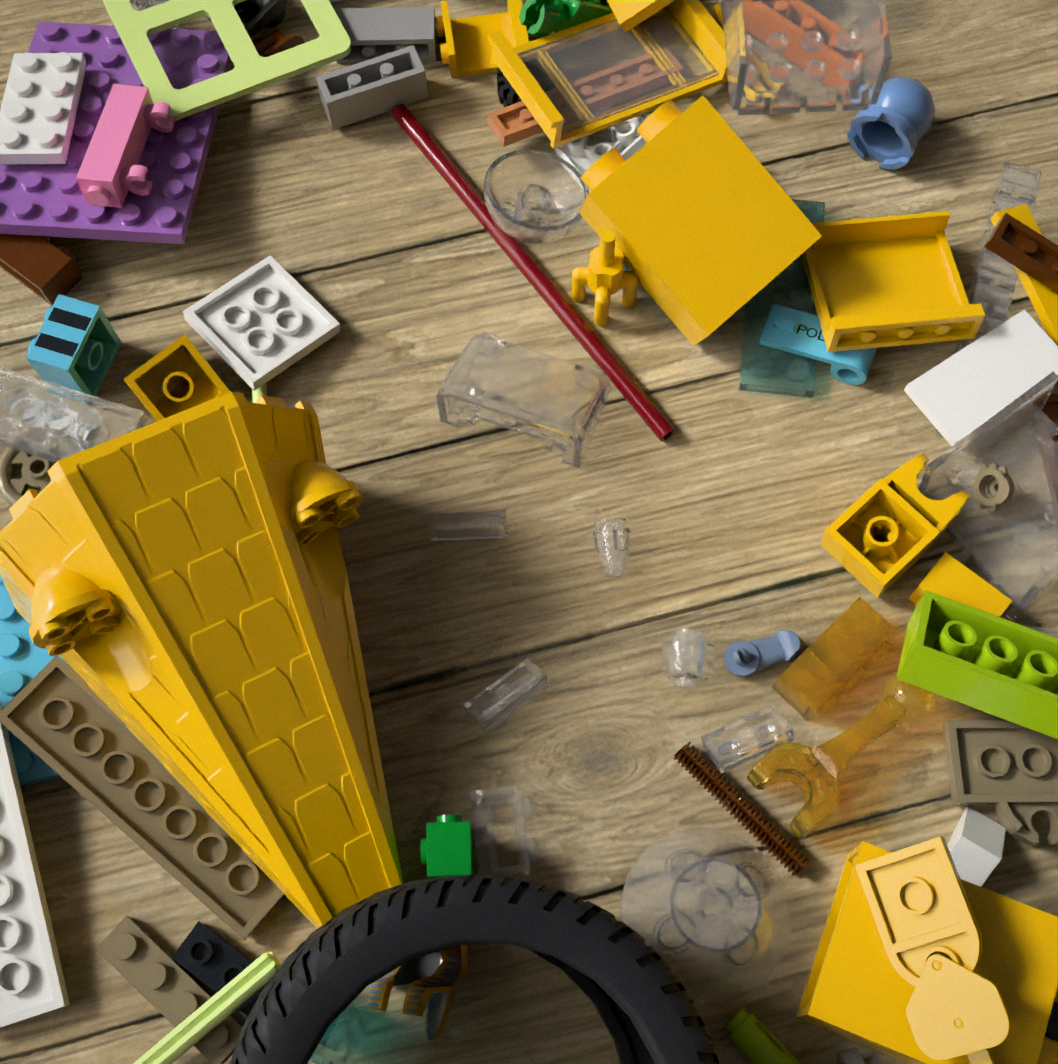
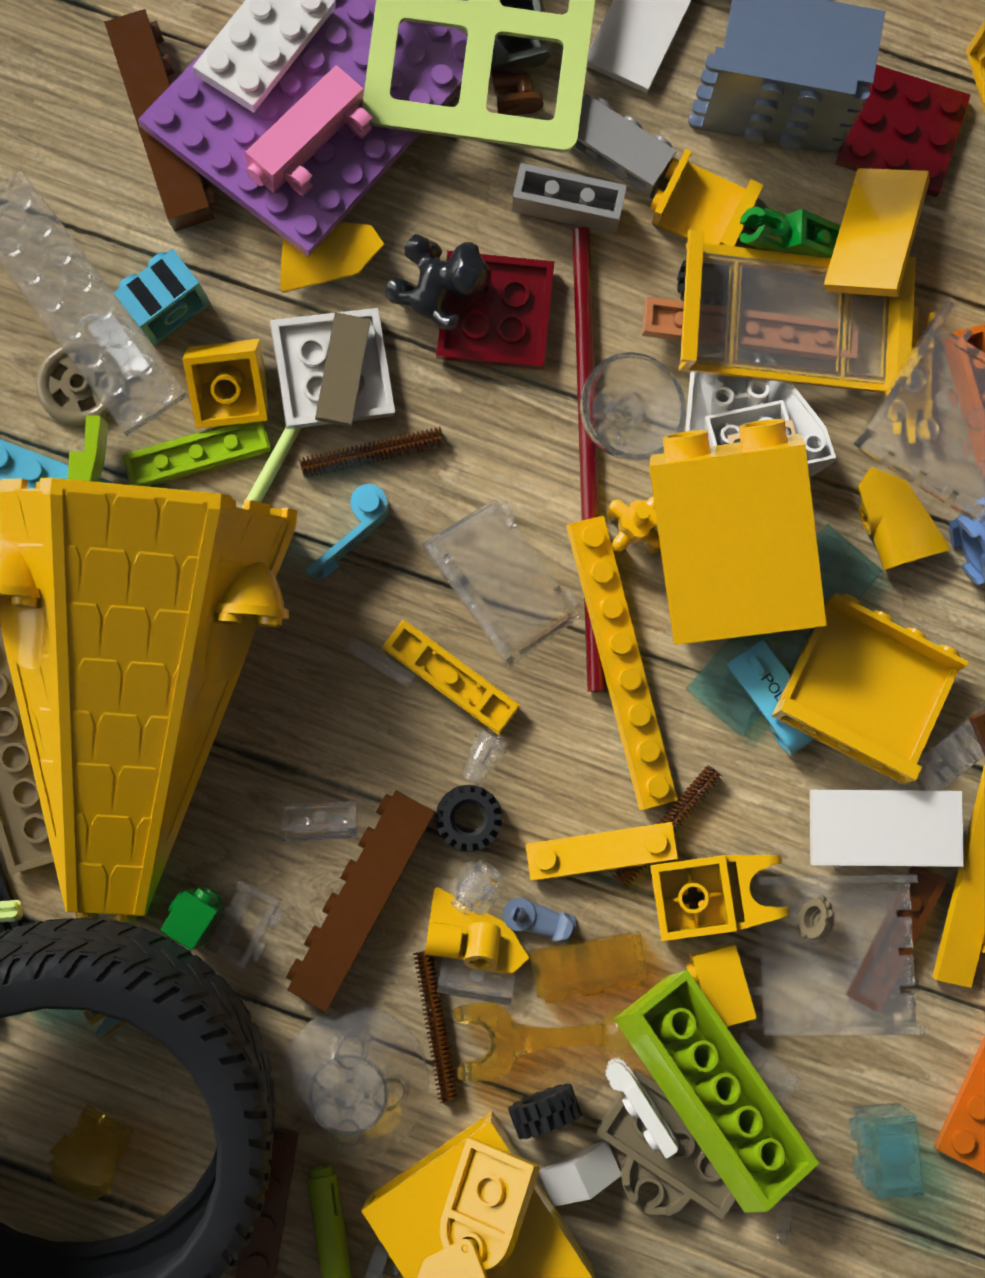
camera: 30 degrees right, 15 degrees up
none -> yellow panel [280,222,384,293]
none -> reddish brown brick [286,790,436,1012]
none -> reddish brown axle [299,426,445,478]
none -> medium azure door [305,484,389,581]
none -> dark tan tile [315,312,371,427]
none -> yellow plate [381,619,521,735]
none -> black animal [386,234,491,331]
none -> yellow panel [425,887,529,975]
none -> black tyre [435,785,502,852]
none -> dark red plate [436,250,555,370]
none -> black tyre [508,1083,582,1140]
none -> yellow plate [526,822,678,882]
none -> yellow plate [566,516,678,810]
none -> white hinge [605,1056,678,1159]
none -> reddish brown axle [612,764,723,889]
none -> yellow panel [857,467,950,571]

